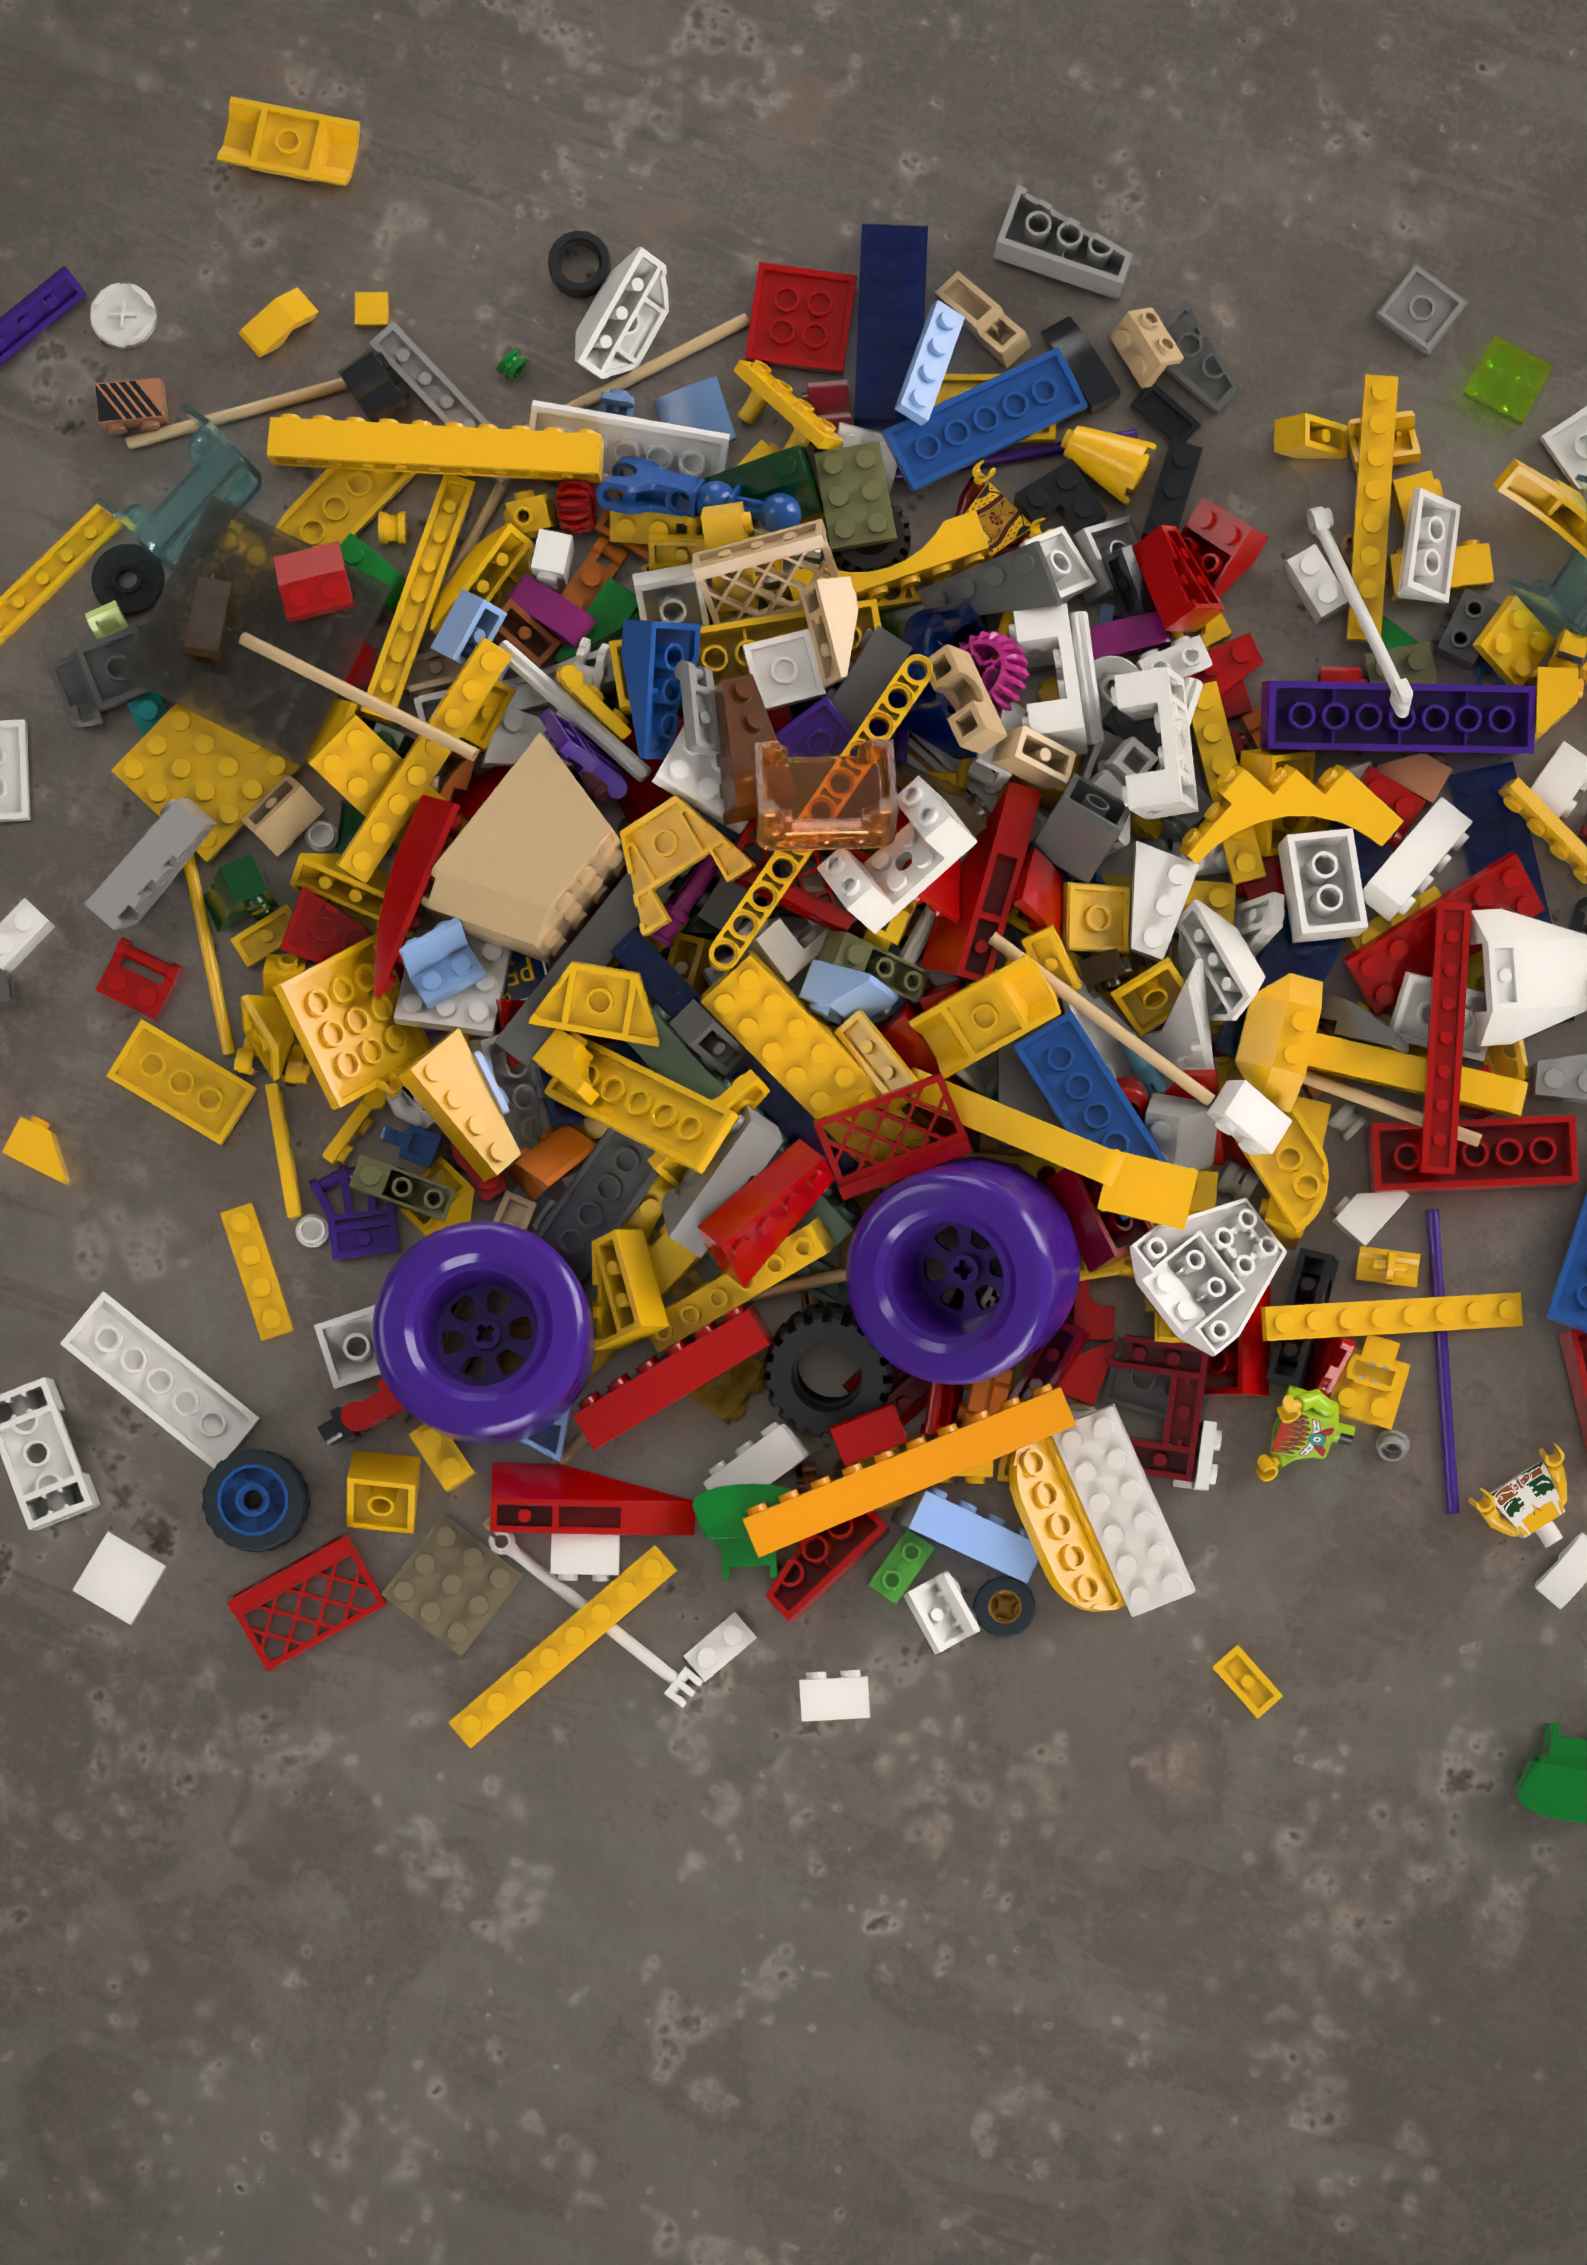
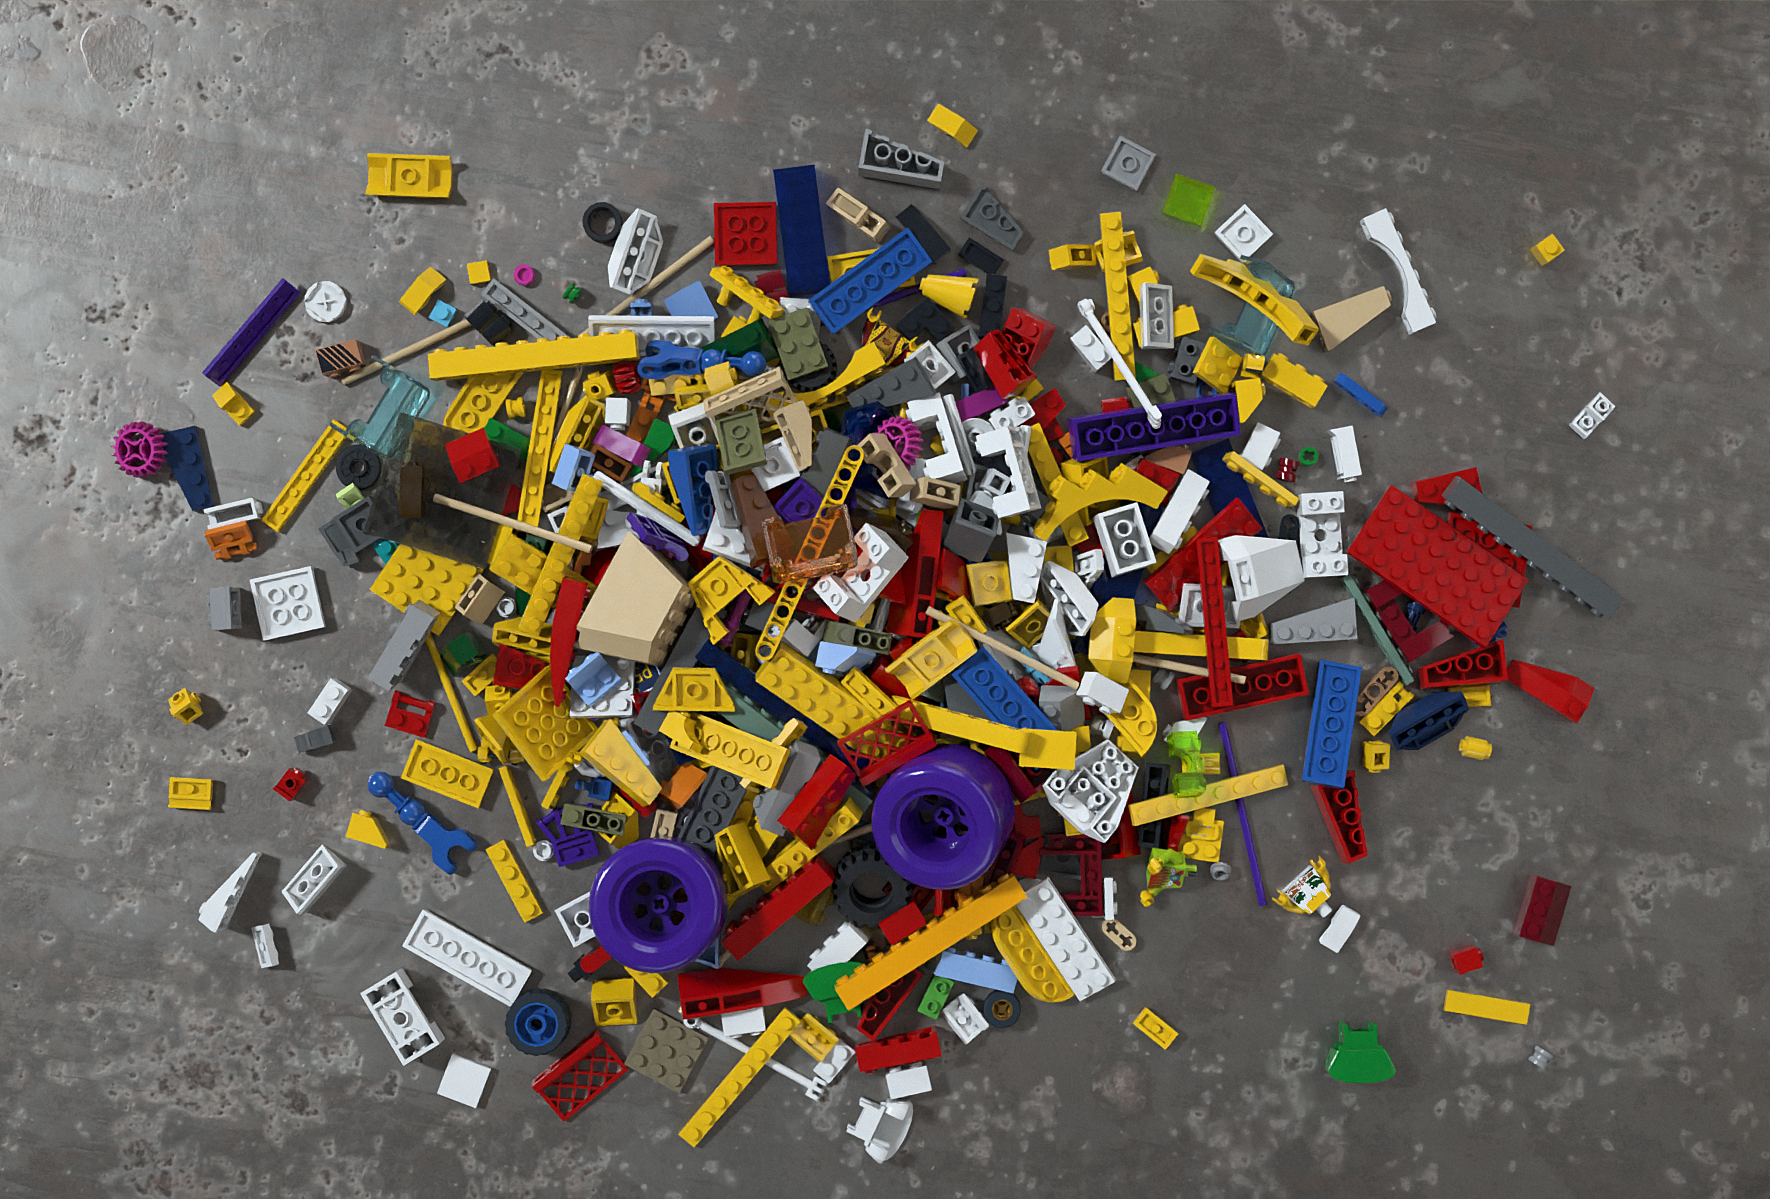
camera: 15 degrees left, 5 degrees up
dark grey slope [670,999,749,1076] -> none
light blue plate [894,300,965,426] -> none
tan bracket [1109,308,1184,388] -> none
none -> blue piece [367,771,478,875]
none -> medium azure plate [429,300,458,328]
none -> dark pink tile [514,264,535,286]
none -> olive plate [715,408,767,475]
none -> yellow bracket [788,1013,839,1063]
none -> white piece [846,1096,913,1164]
none -> red wedge [854,1026,942,1074]
none -> yellow slope [927,104,978,148]
none -> tan beam [1101,918,1136,951]
none -> clear neon green arch [1167,731,1206,798]

